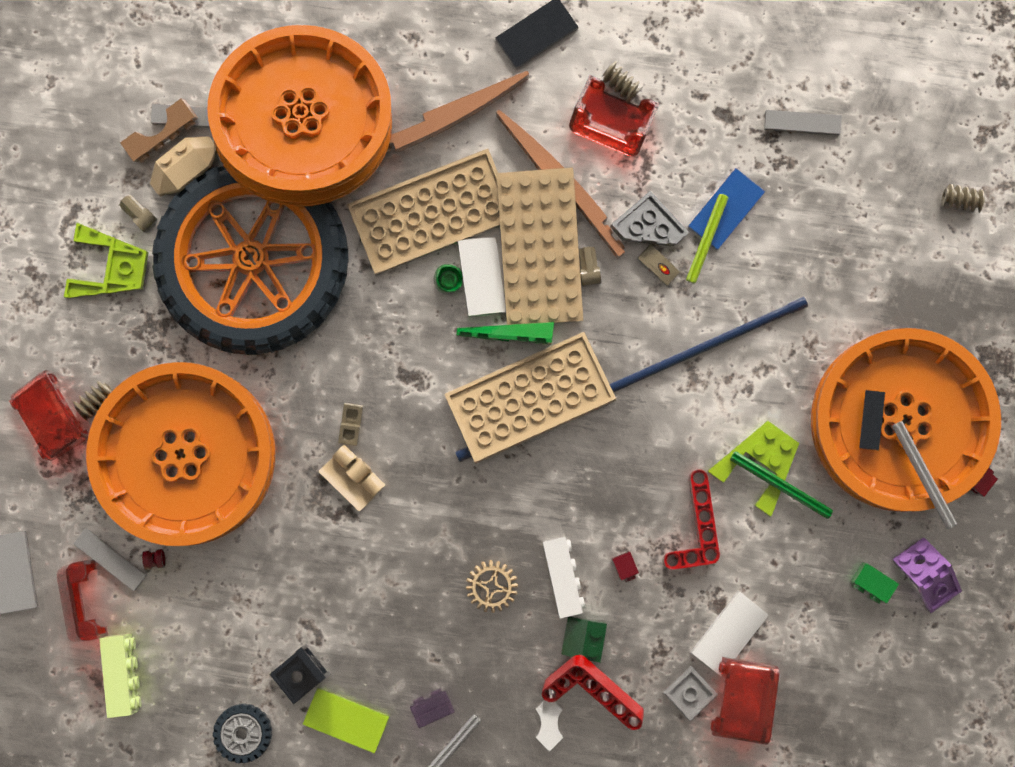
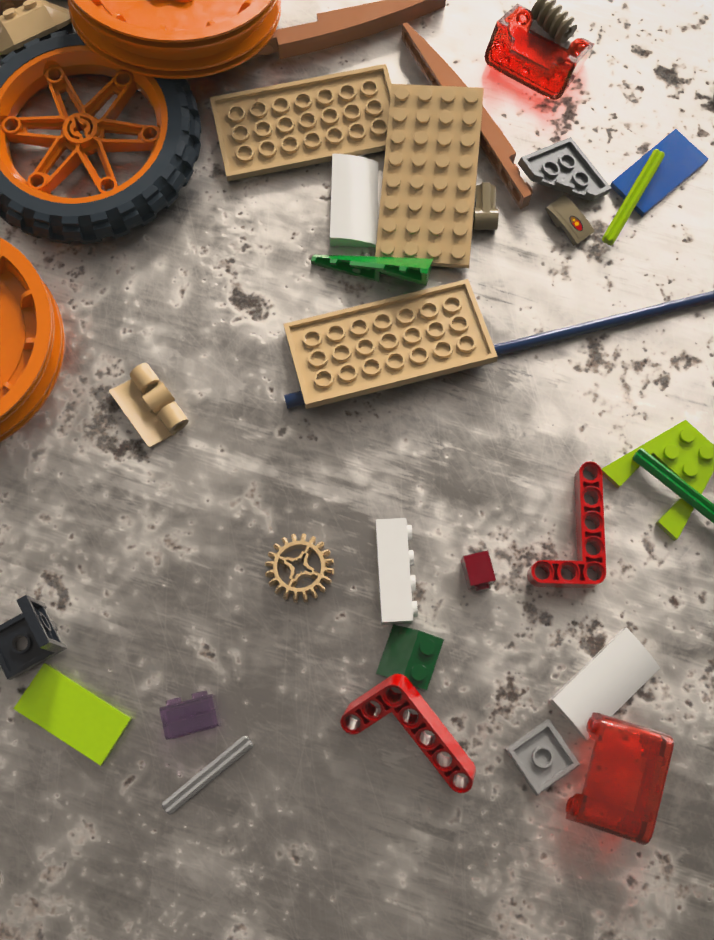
camera: 10 degrees right, 10 degrees down
dark tan slope [338,403,364,446] -> none
green hair [434,264,463,295] -> none
white tile [536,700,563,751] -> none

